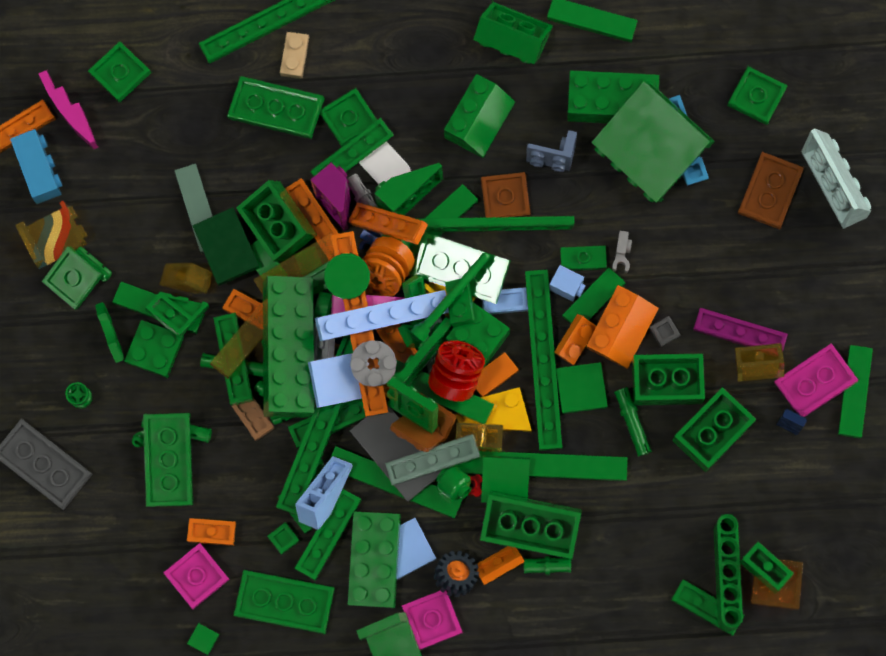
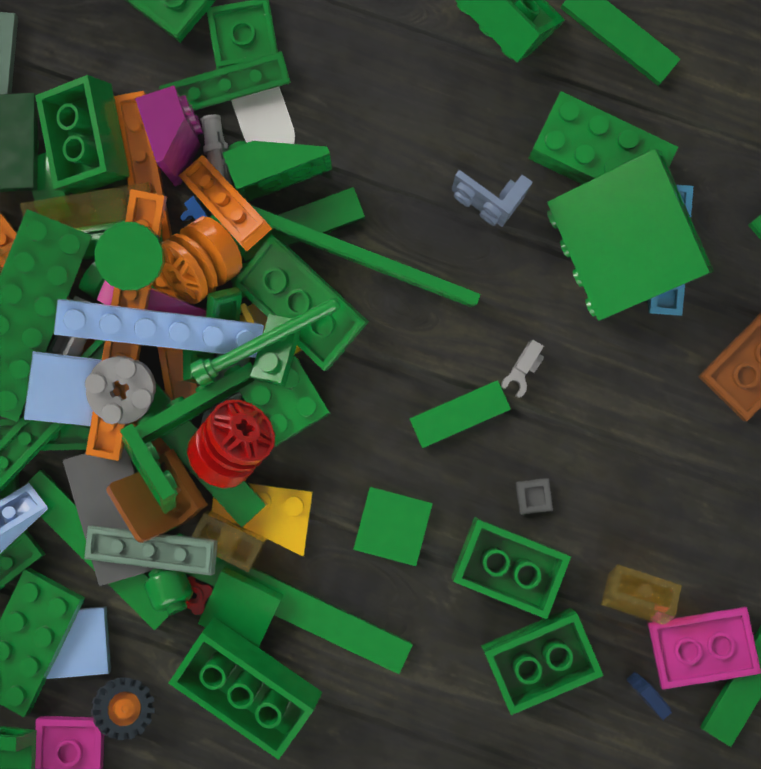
camera: 15 degrees right, 10 degrees up
green slope [444,74,515,158] -> none
orange tile [476,353,519,397] -> none
orange plate [477,546,525,585] -> none
dark orange tile [481,172,531,217] -> none
light blue tile [482,287,528,314] -> none
green pin [523,556,571,575] -> none
green plate [525,270,562,451] -> none
light blue brick [549,265,586,302] -> none
orange plate [554,314,596,365] -> none
green plate [560,246,607,271] -> none
orange slope [587,285,659,369] -> none
green pin [614,387,652,457] -> none
magenta tile [693,308,788,357] -> none

